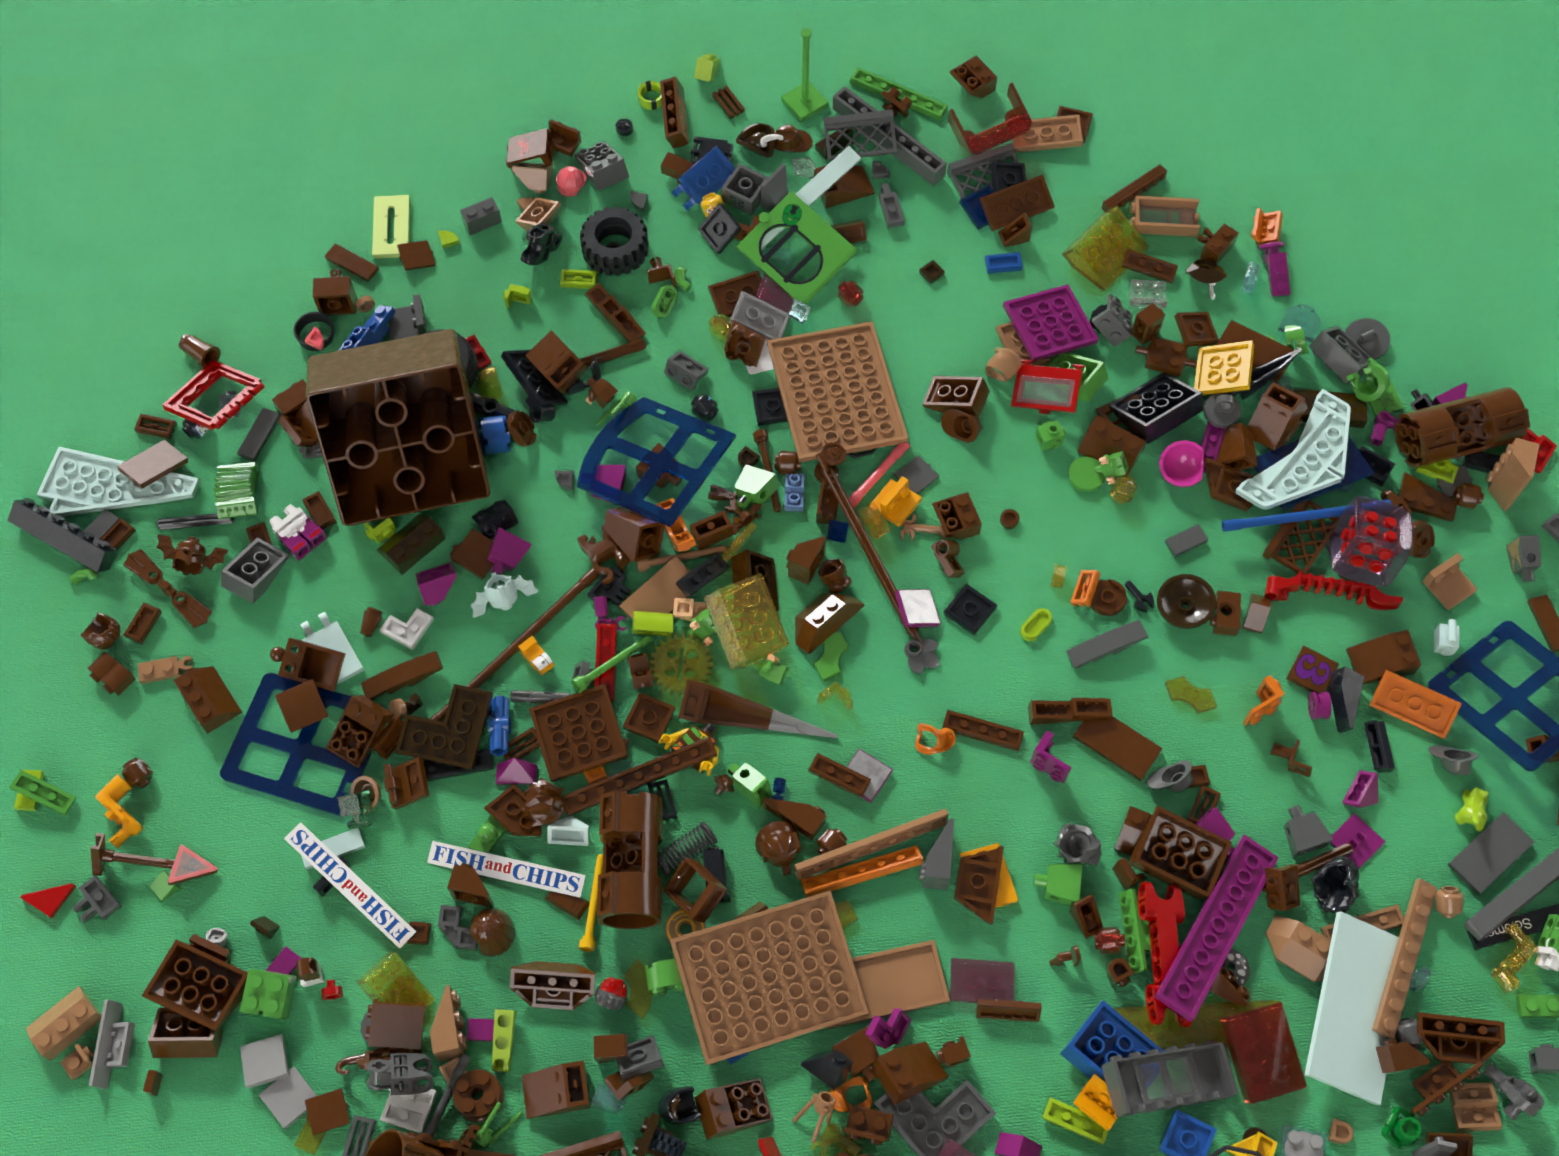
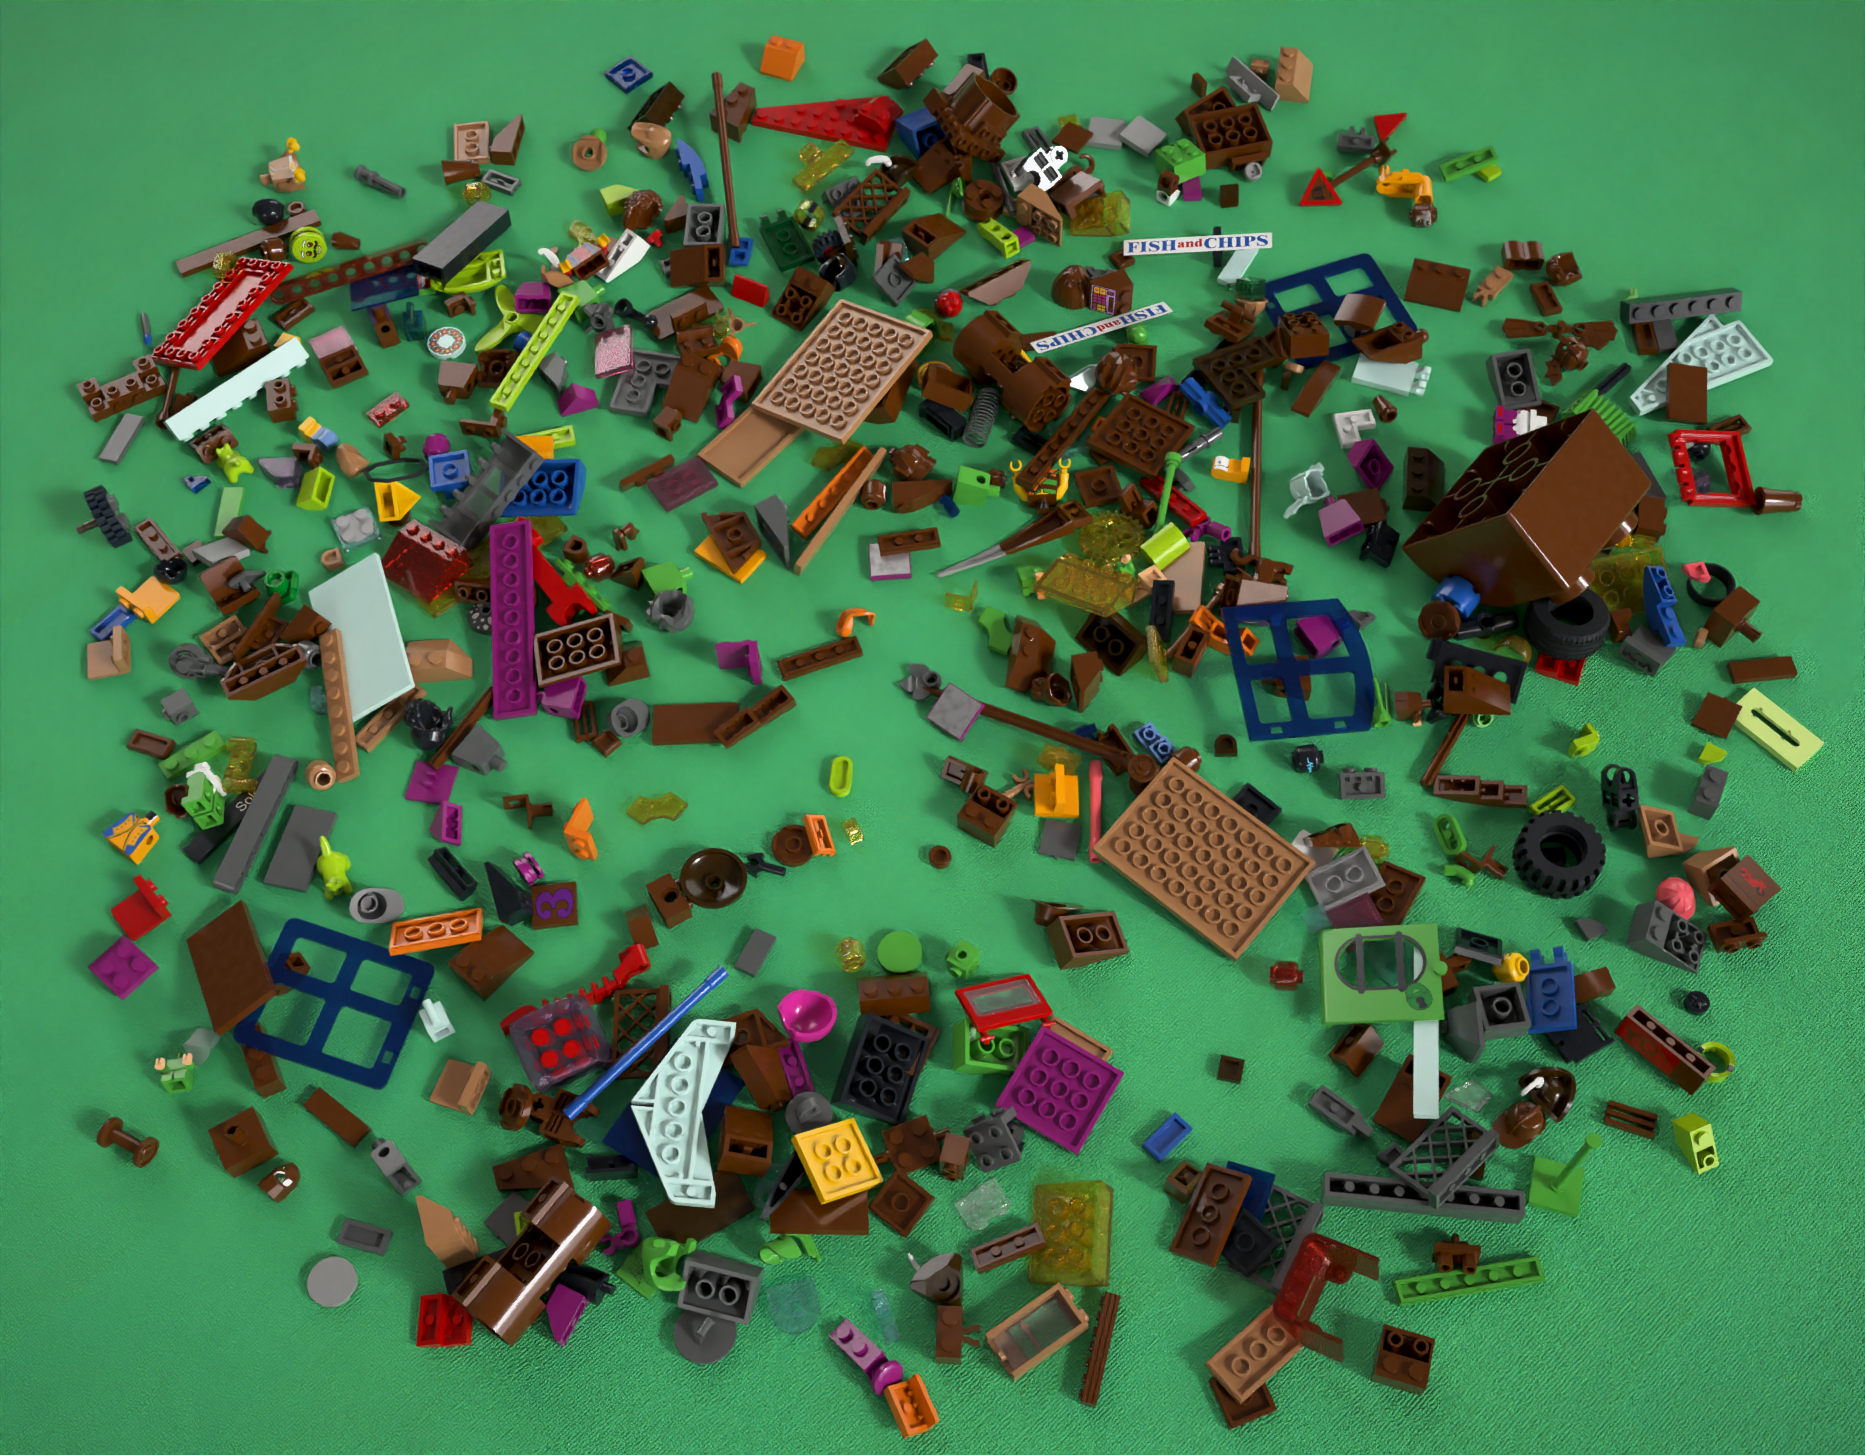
camera: 145 degrees right, 5 degrees down
red tile [321,979,343,1000] -> none
lime bracket [364,517,396,544] -> none
reddish brown piece [708,485,762,535] -> none
torso [734,465,780,509] -> none
reddish brown piece [753,429,781,512] -> none
black slope [801,1050,853,1090] -> none
black tile [943,584,998,635] -> none
medium nougat helmet [985,347,1022,382] -> none
dark grey slope [1066,620,1148,669] -> none
bright green piece [1095,451,1129,485] -> none
reddish brown bracket [1265,864,1300,911] -> none
reddish brown head [1453,483,1484,509] -> none

